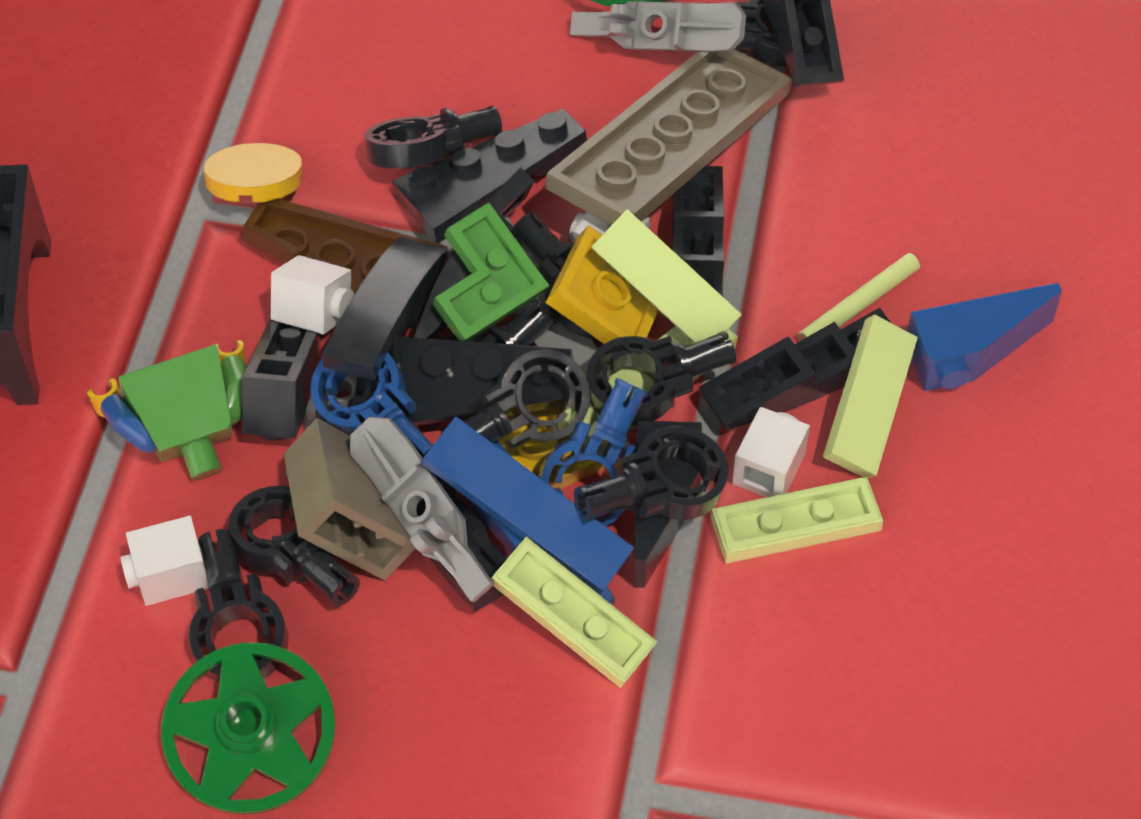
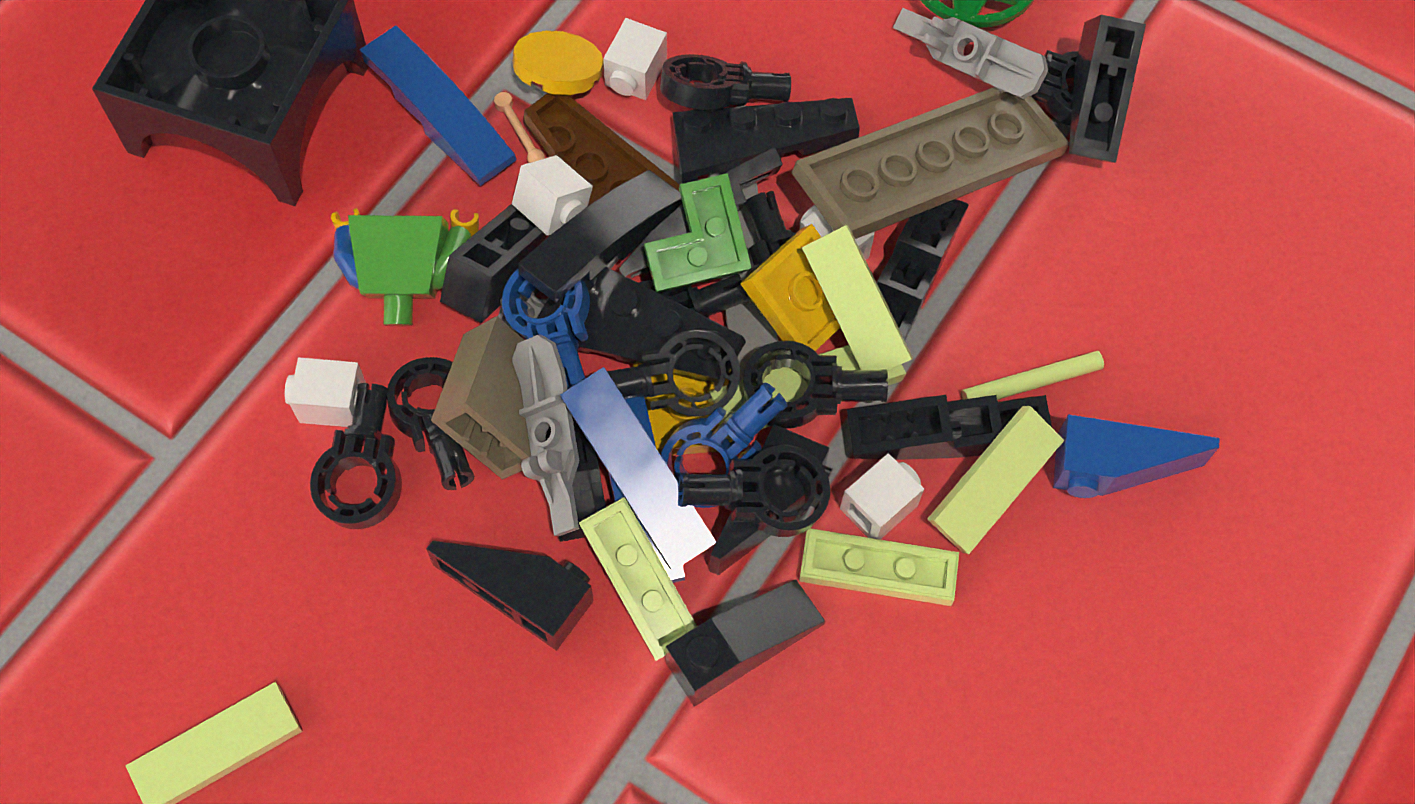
camera: 20 degrees right, 10 degrees up
green wheel [161,642,336,815] -> none
none -> blue slope [360,25,516,186]
none -> black slope [426,541,593,651]
none -> light nougat hinge [494,92,545,163]
none -> white brick [603,18,667,100]
none -> black slope [666,580,825,707]

